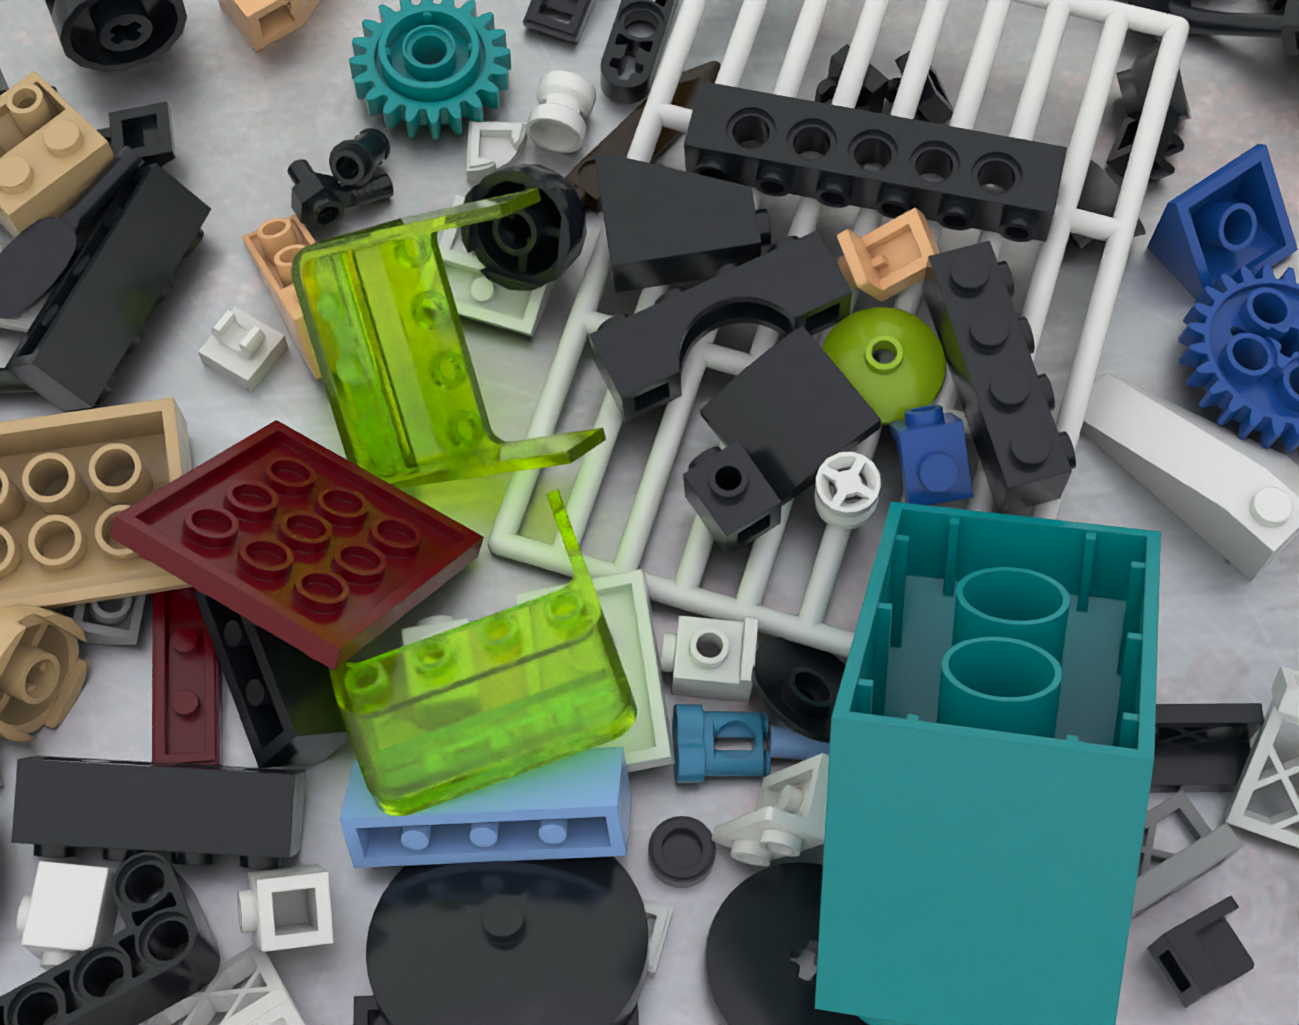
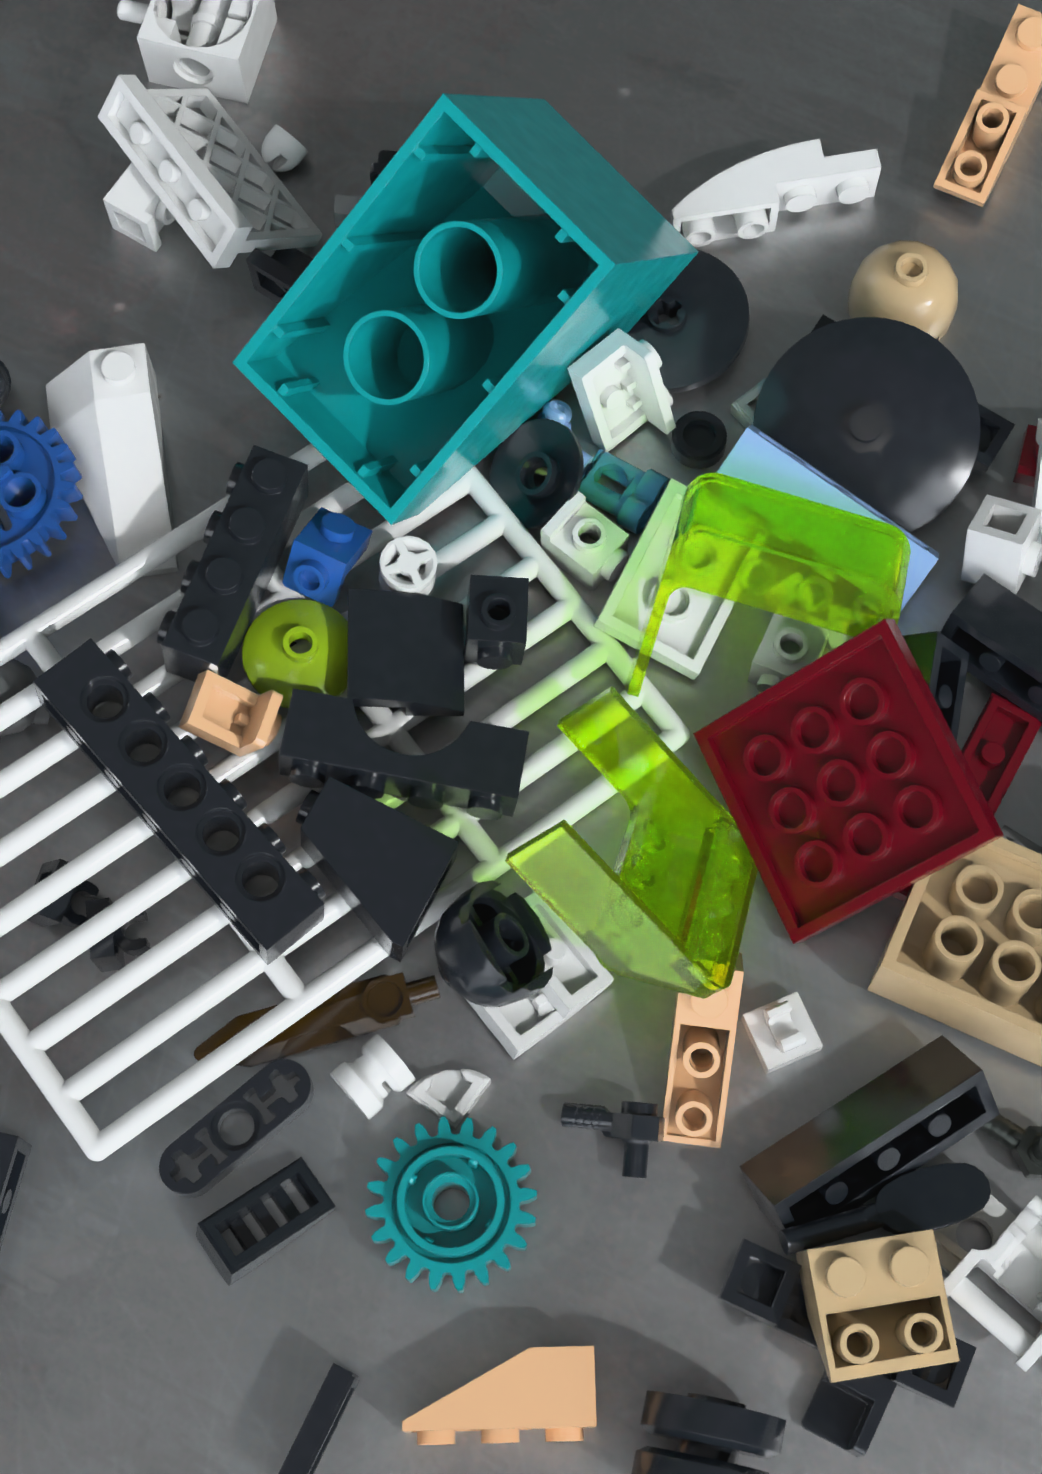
camera: 140 degrees left, 5 degrees up
black pin [329,128,390,187] -> none

